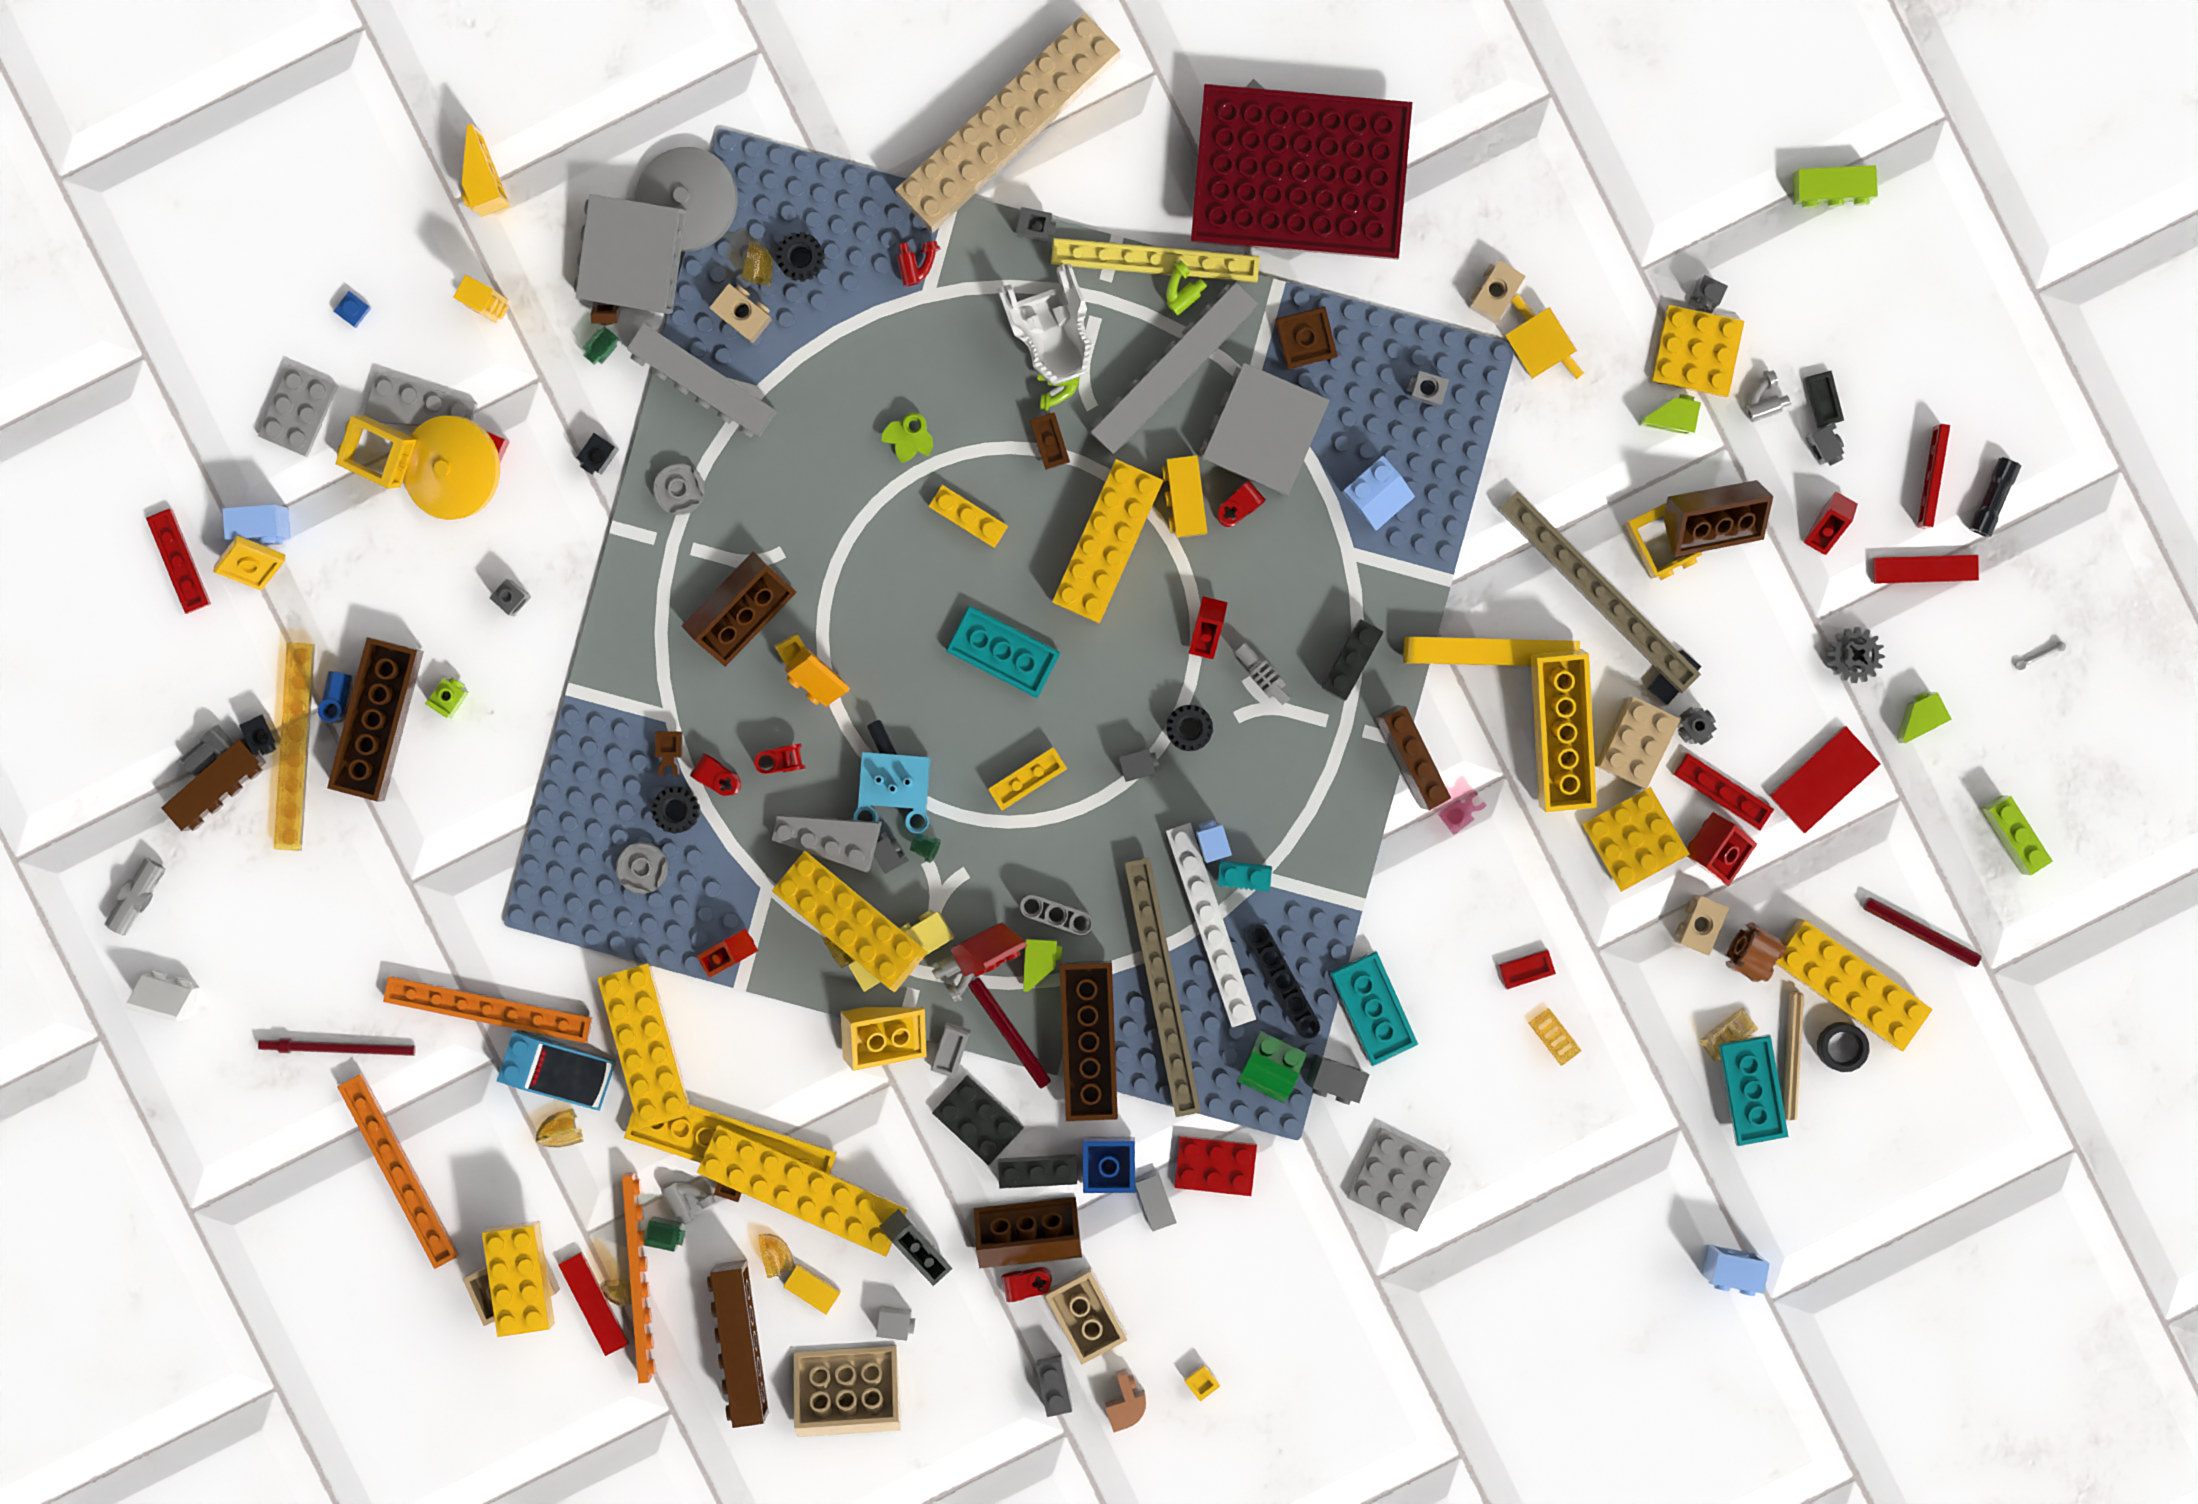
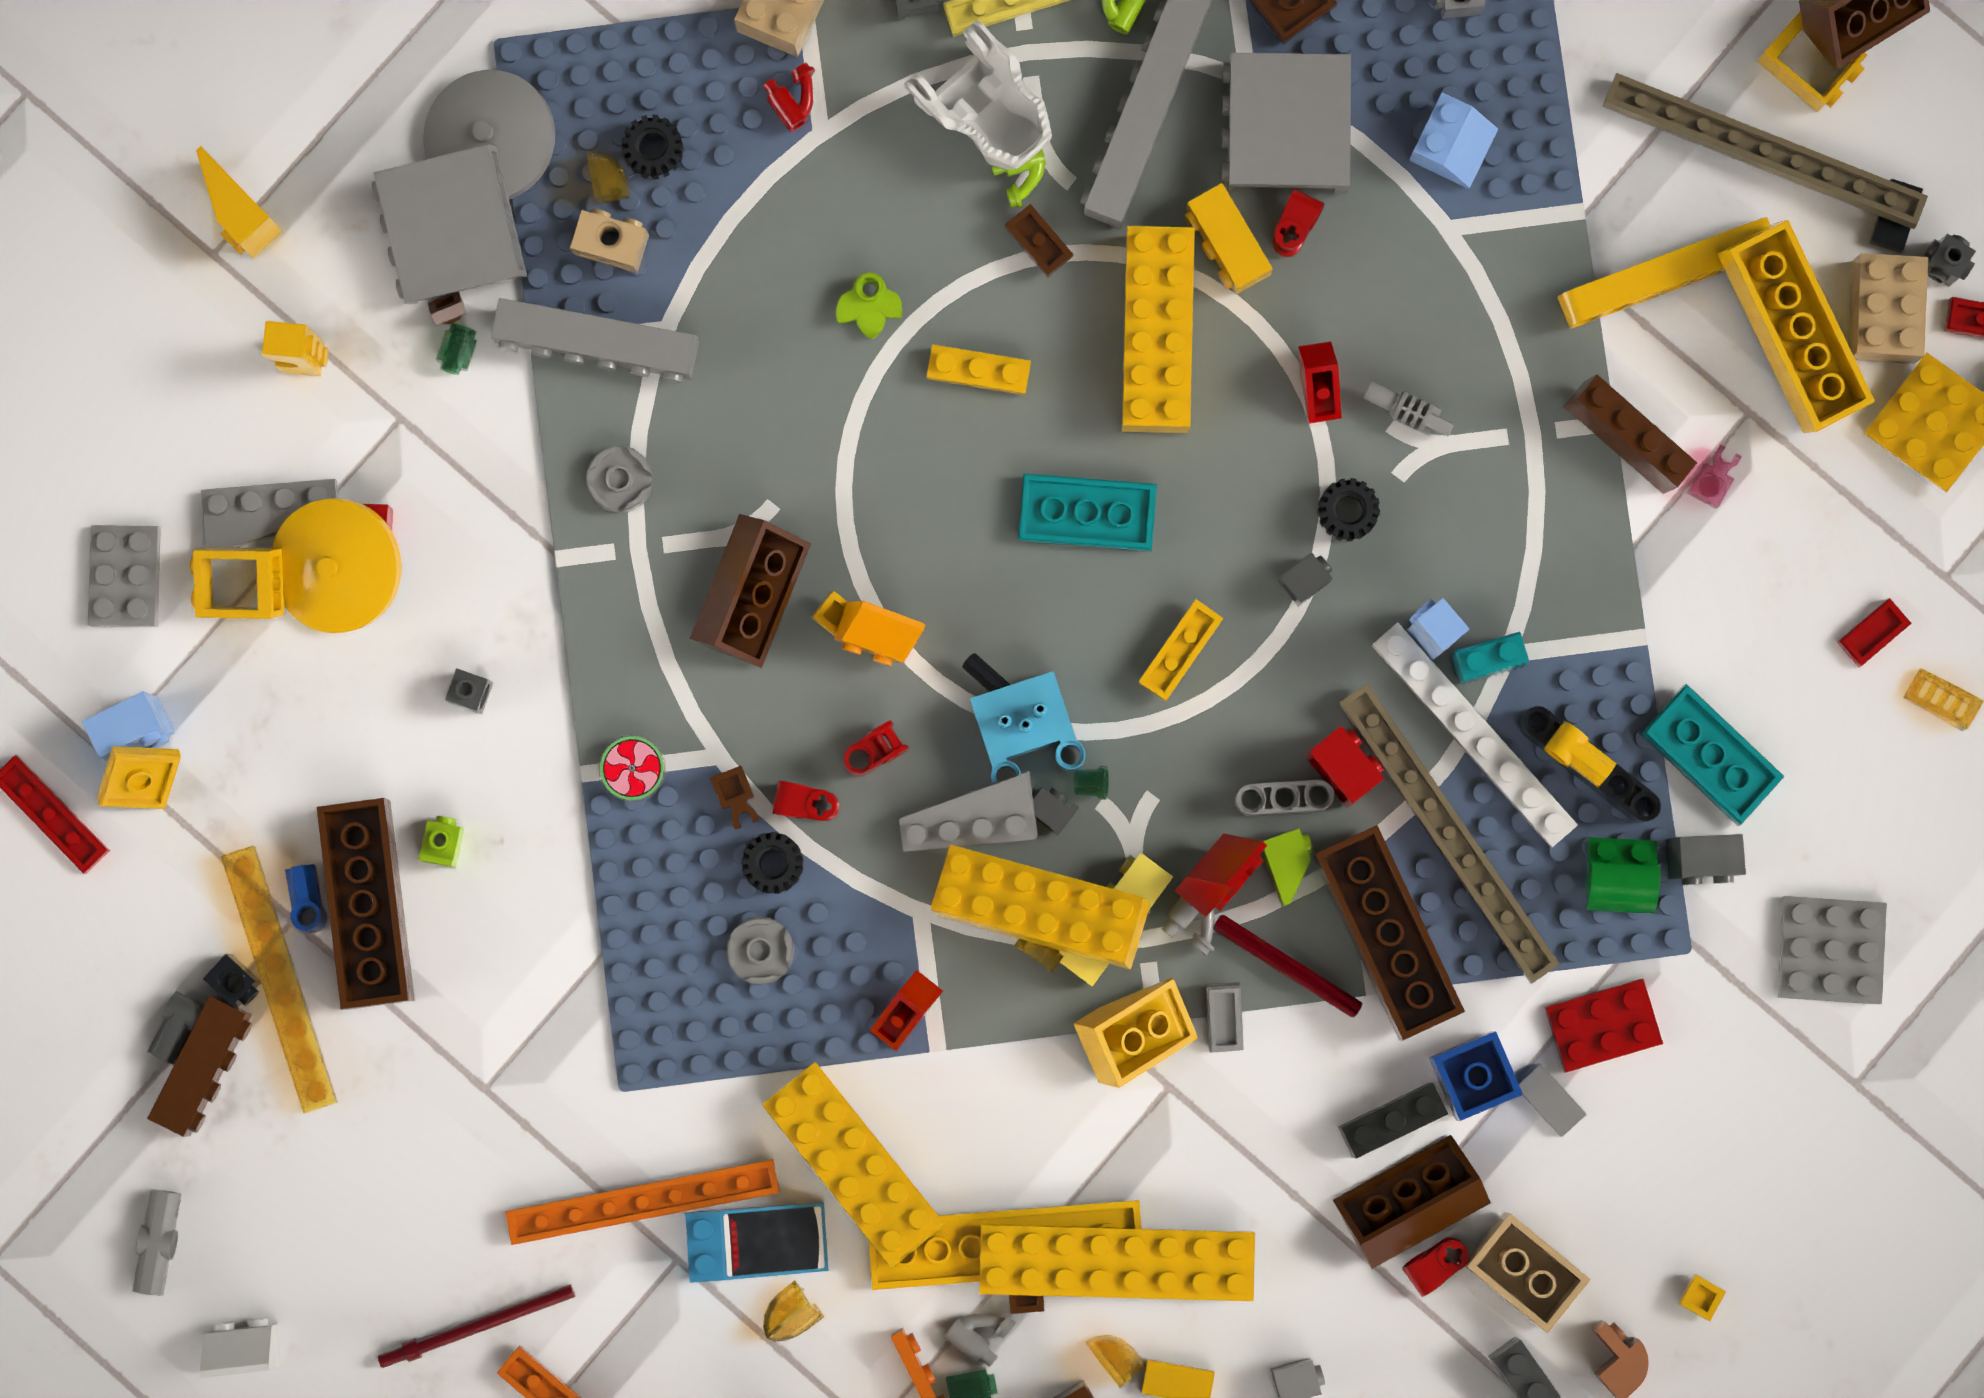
camera: 15 degrees left, 5 degrees down
blue plate [333,291,371,328] -> none
black brick [576,433,619,475] -> none
pearl dark grey brick [879,1209,953,1286] -> none
pearl dark grey plate [932,1074,1024,1166] -> none
pearl dark grey brick [1321,619,1384,701] -> none
none -> tile [598,735,667,803]
none -> red brick [1304,726,1385,808]
none -> yellow piece [1544,721,1617,787]

